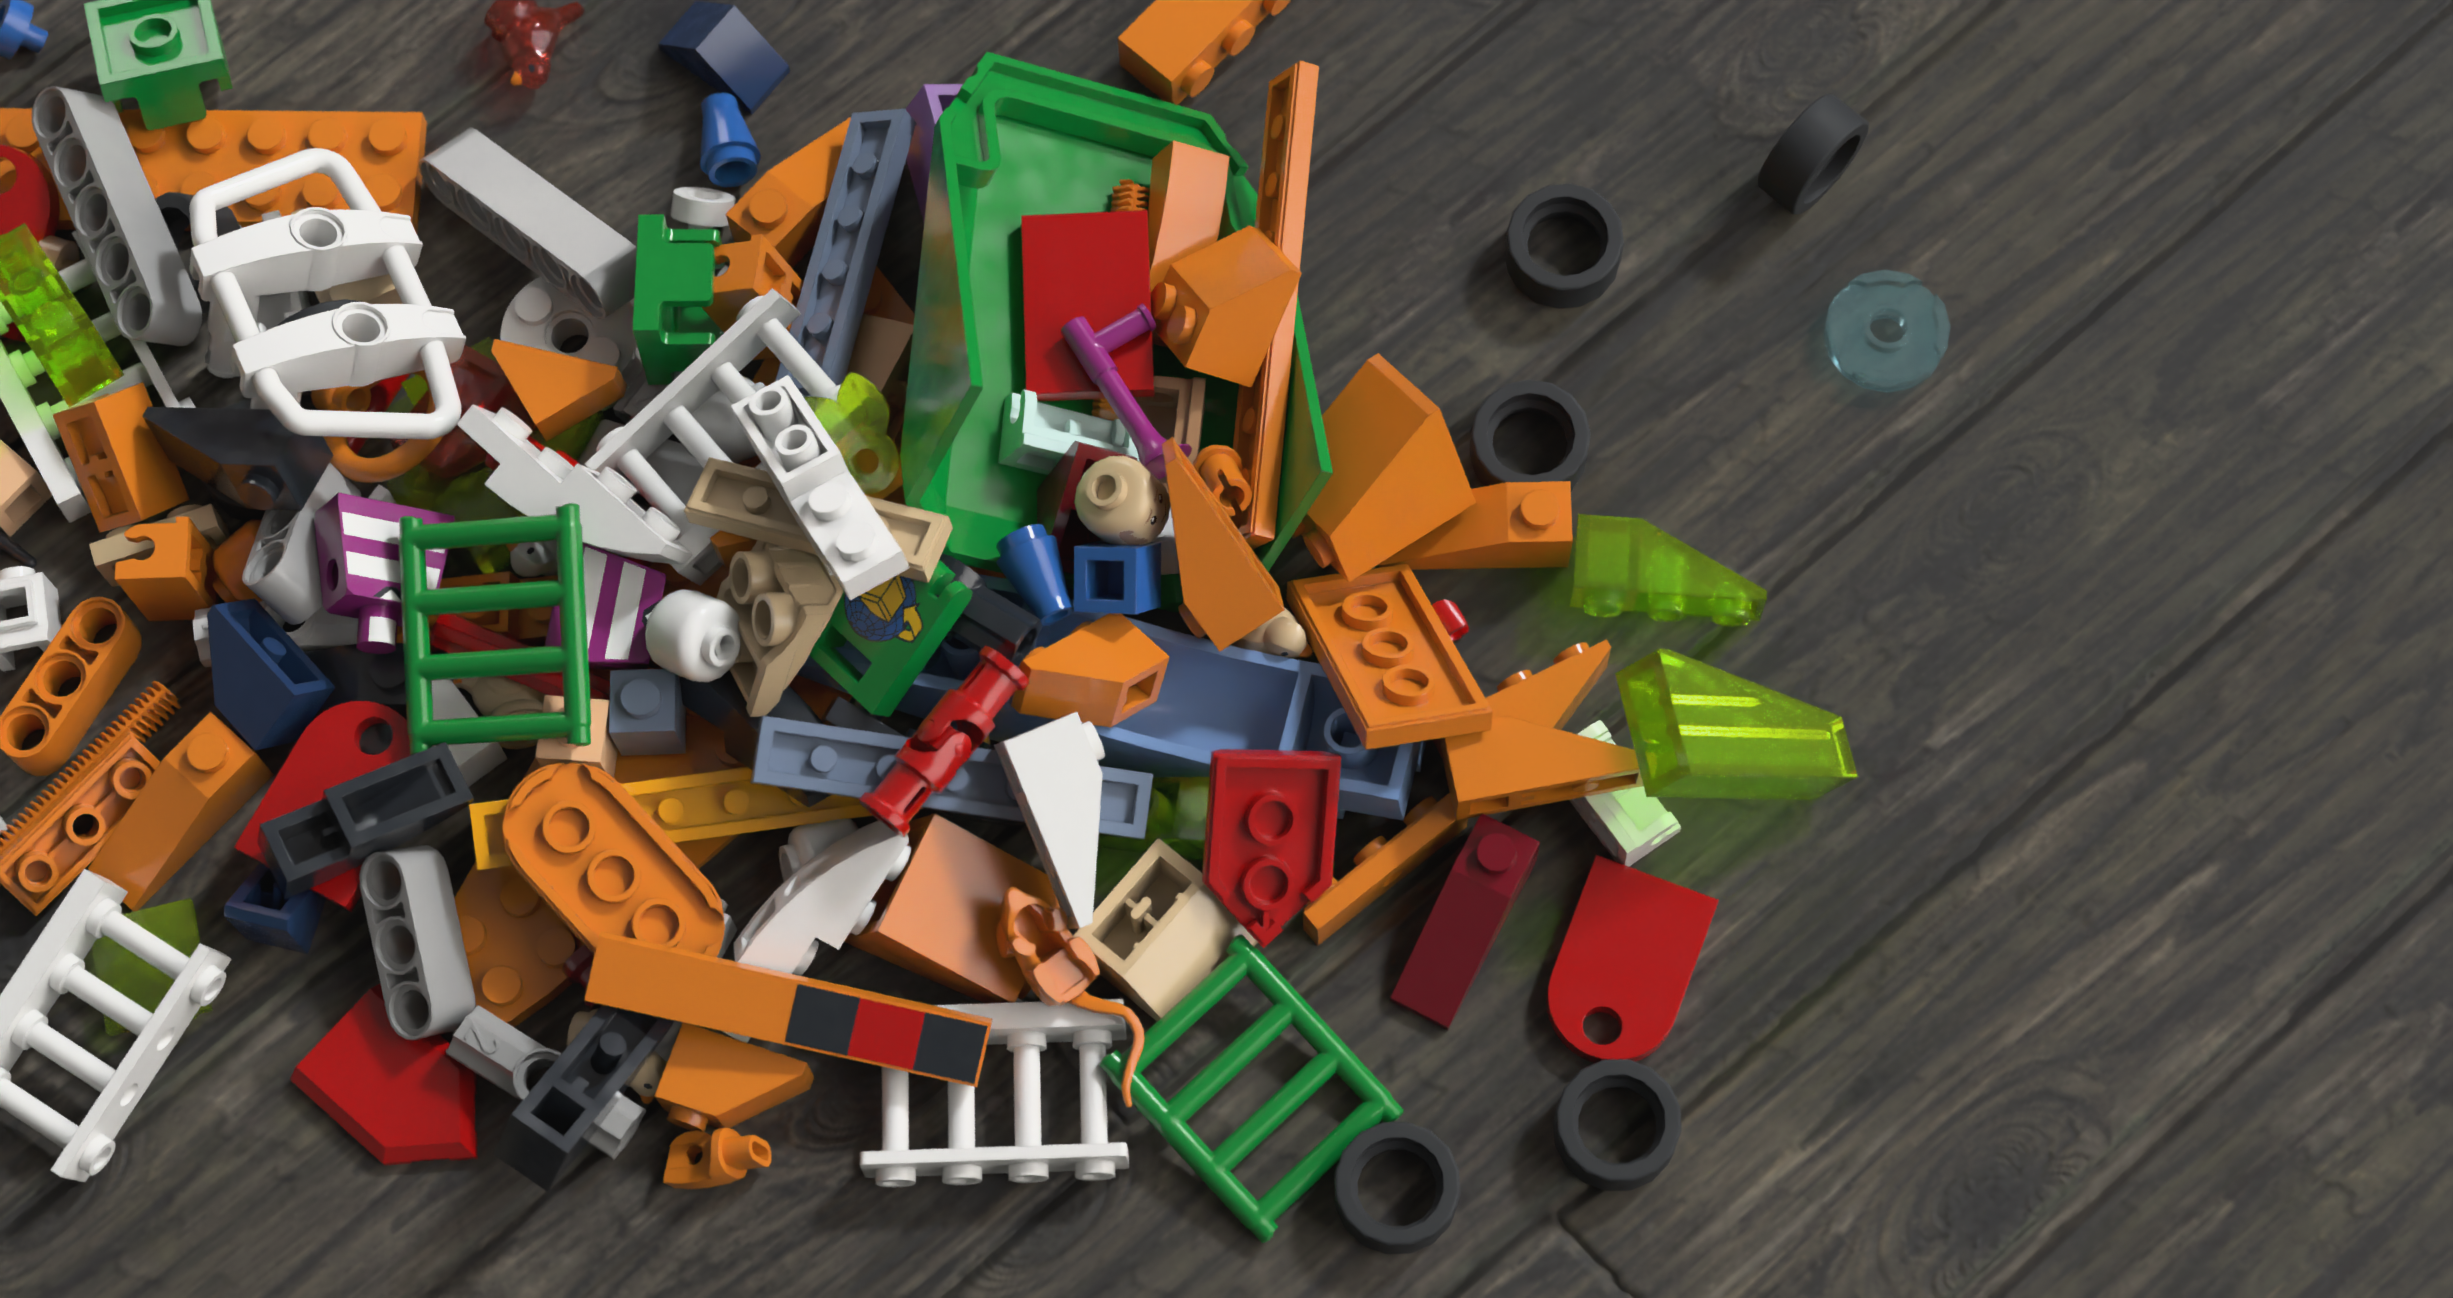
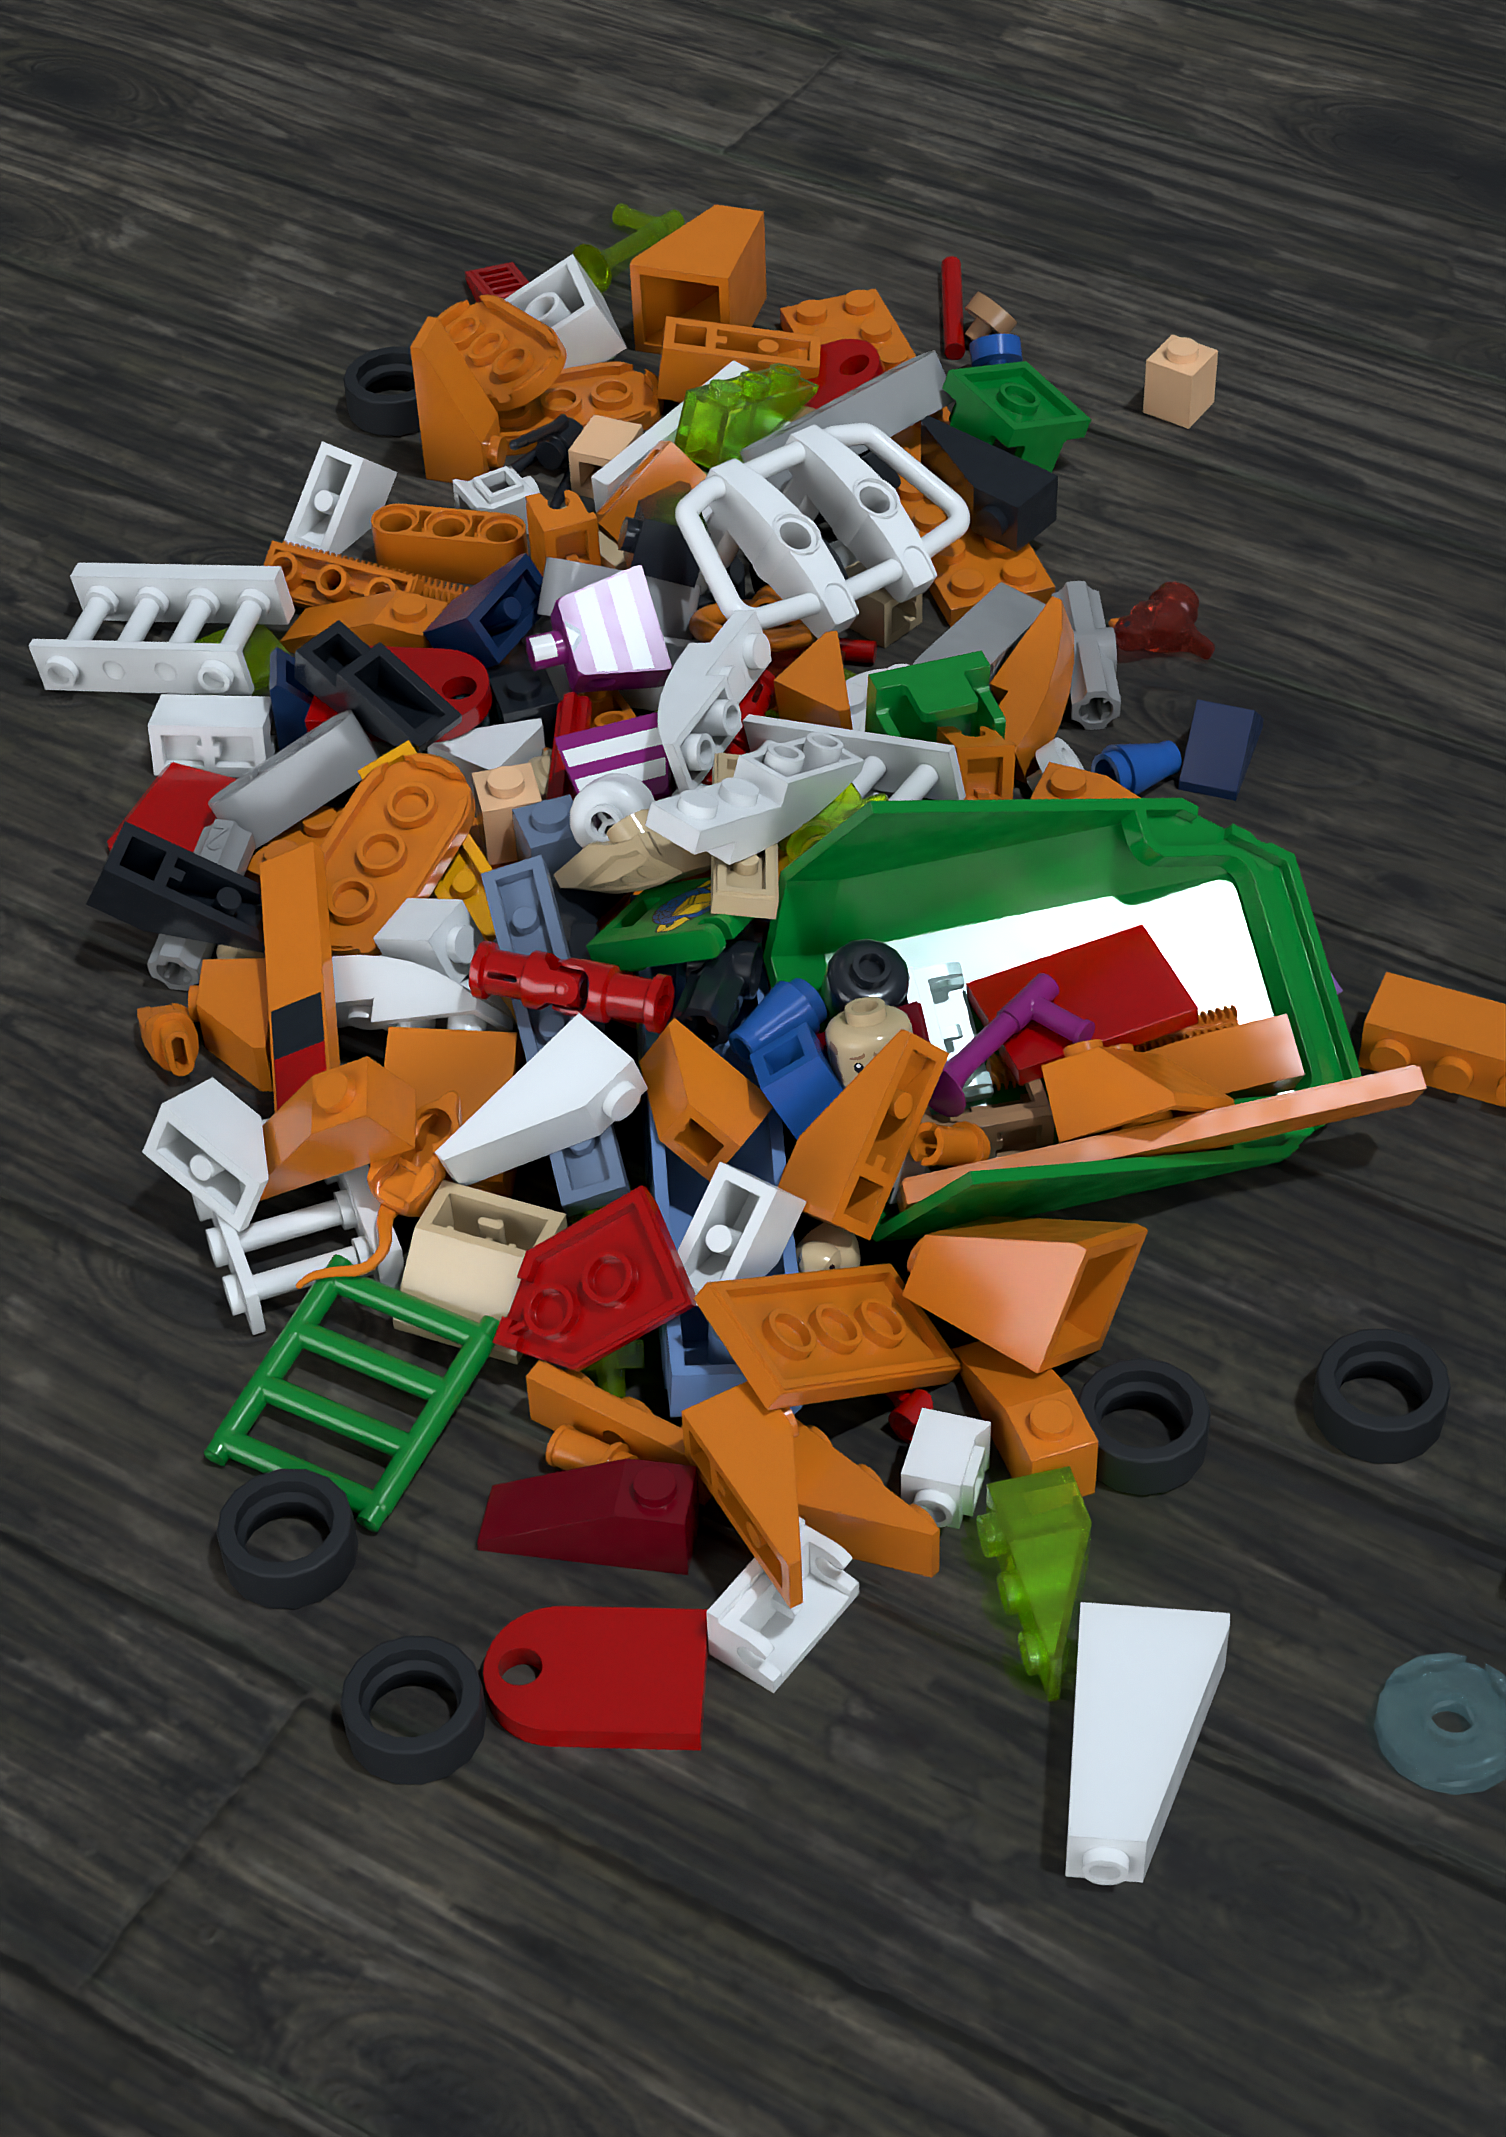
camera: 70 degrees right, 25 degrees down
green bar [398,503,592,755] -> none
clear neon green slope [1615,649,1858,800] -> none
none -> white slope [142,1077,269,1232]
none -> white hinge [148,694,277,777]
none -> orange slope [259,1056,416,1201]
none -> white brick [373,898,485,983]
none -> orange pin [546,1424,639,1470]
none -> white slope [677,1162,807,1307]
none -> black head [820,939,910,1020]
none -> white window [901,1408,991,1529]
none -> black slope [921,415,1058,552]
none -> orange slope [989,596,1074,784]
none -> light grey piece [1051,581,1121,730]
none -> white slope [1065,1602,1230,1885]

